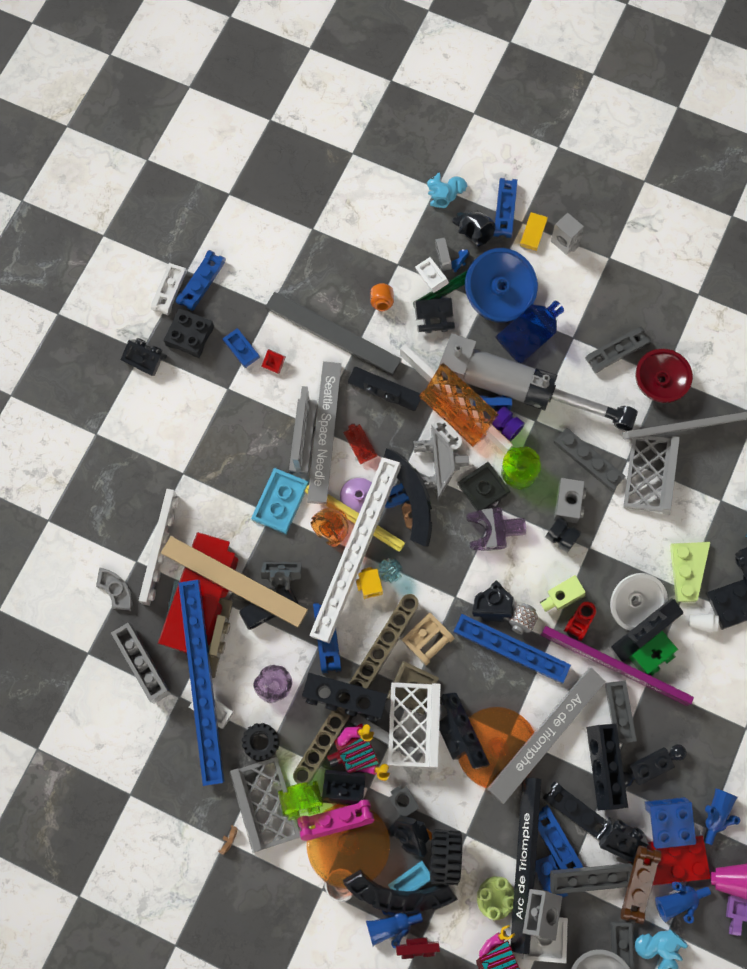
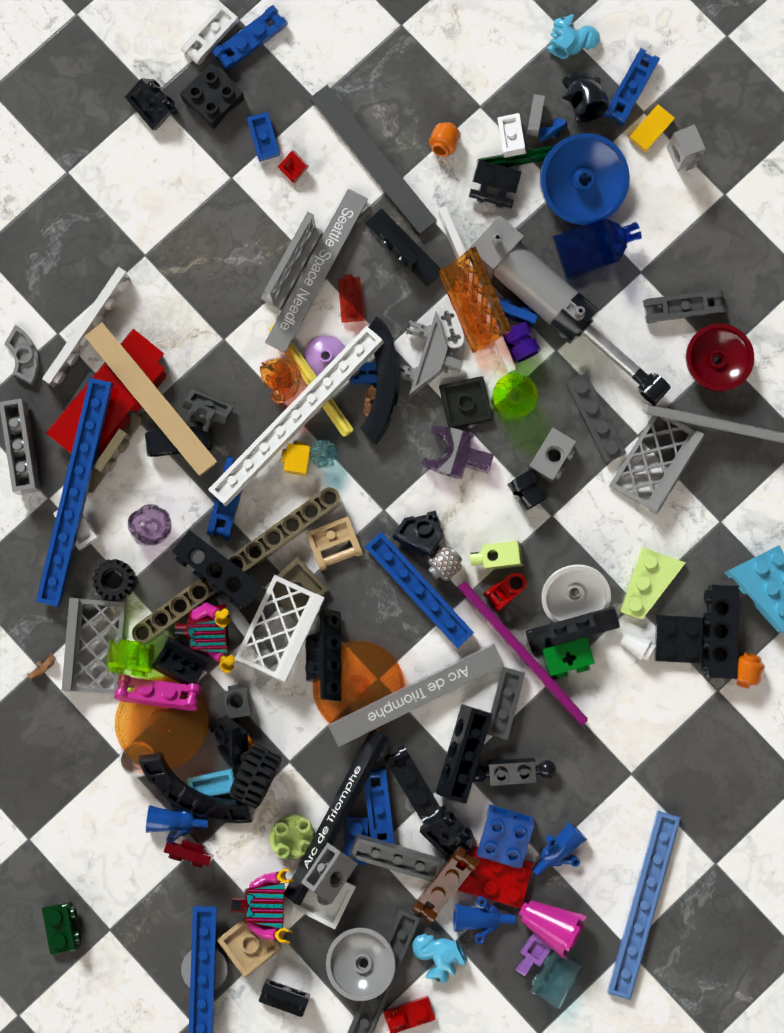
camera: 20 degrees right, 10 degrees up
medium azure tile [251,468,309,535] -> none

